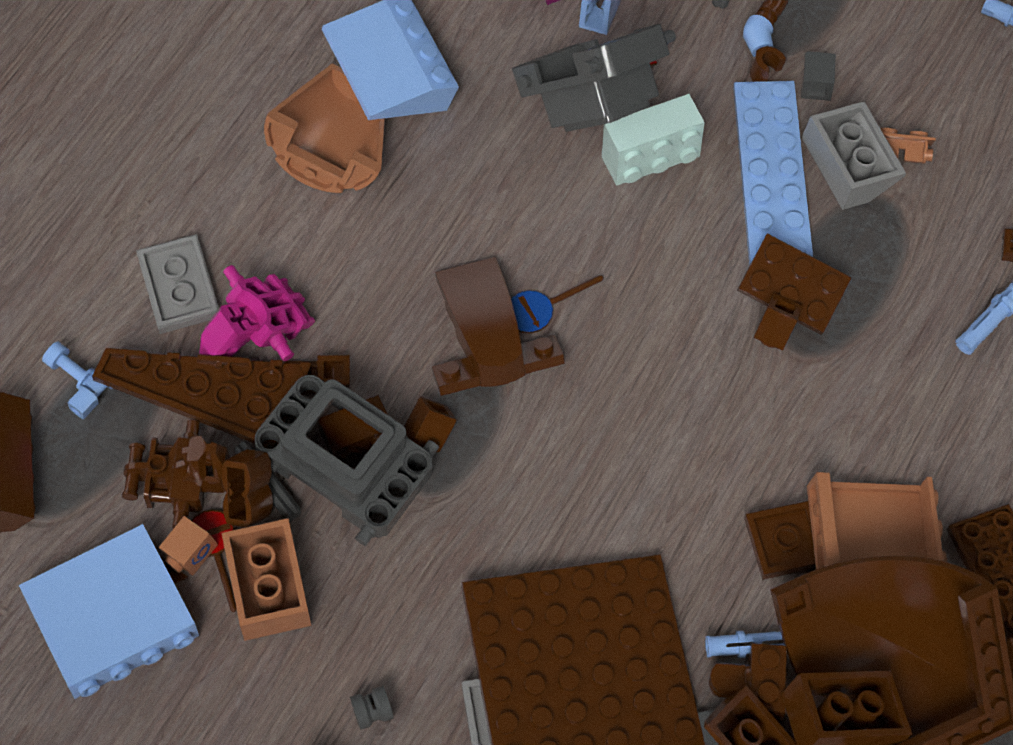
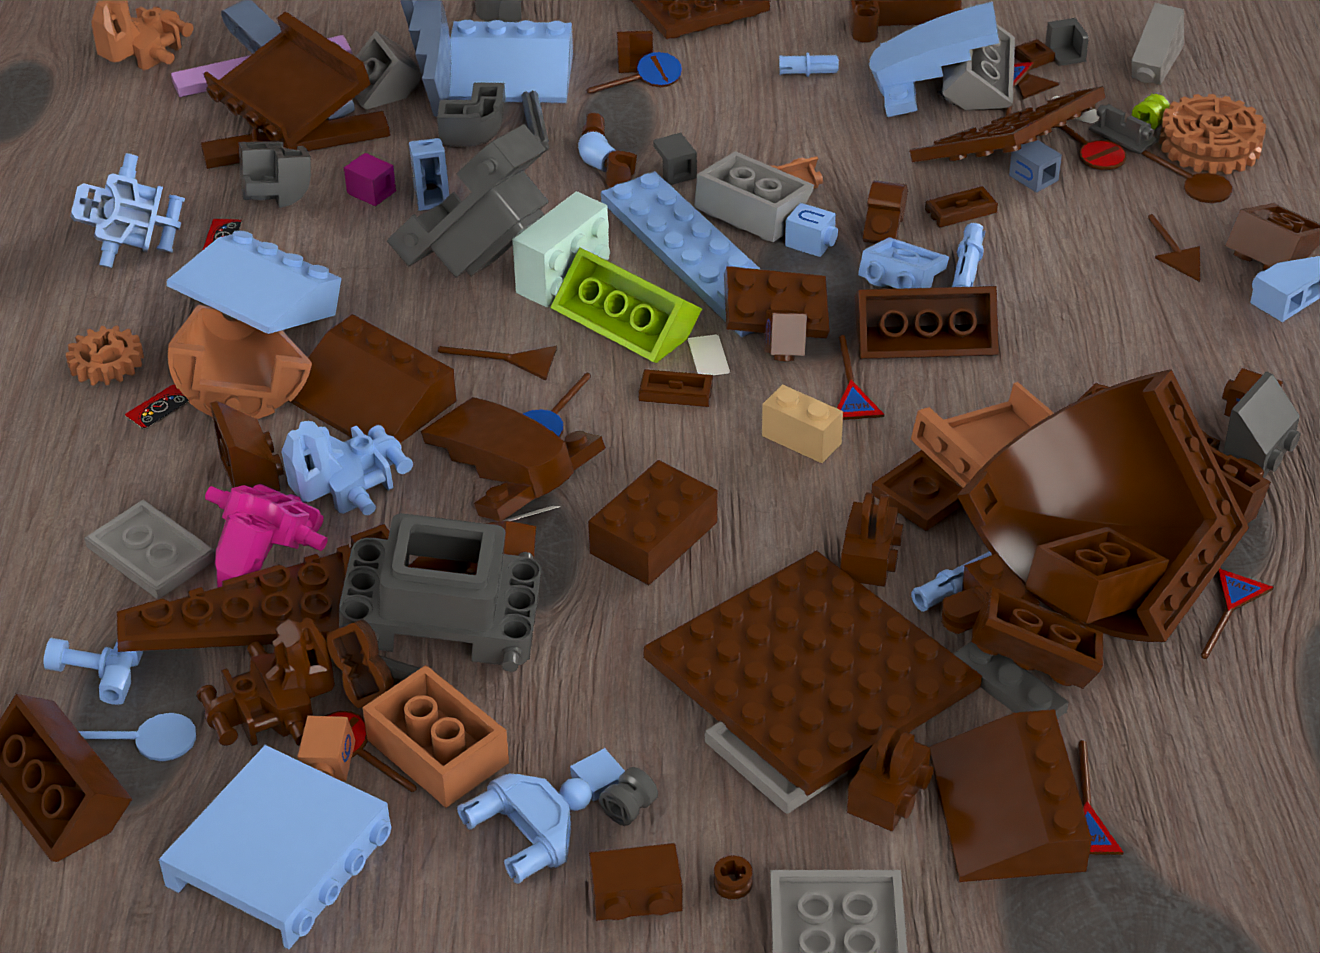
camera: 30 degrees left, 20 degrees down
none -> nougat gear [66,326,144,386]
none -> light blue piece [79,713,196,761]
none -> sticker [125,385,189,429]
none -> reddish brown slope [210,401,284,492]
none -> light blue piece [281,421,413,515]
none -> reddish brown slope [288,314,457,444]
none -> reddish brown piece [438,345,557,381]
none -> light blue connector [457,774,592,884]
none -> white sticker [497,506,560,522]
none -> lime slope [550,248,702,363]
none -> light blue tile [570,748,625,802]
none -> reddish brown brick [588,460,718,585]
none -> reddish brown tile [639,369,713,407]
none -> white sticker [688,334,730,376]
none -> tan brick [762,384,843,463]
none -> light blue brick [785,203,838,257]
none -> piece [837,335,885,420]
none -> reddish brown brick [841,492,904,587]
none -> reddish brown slope [855,286,999,359]
none -> light blue plate [858,237,949,289]
none -> reddish brown brick [863,180,908,244]

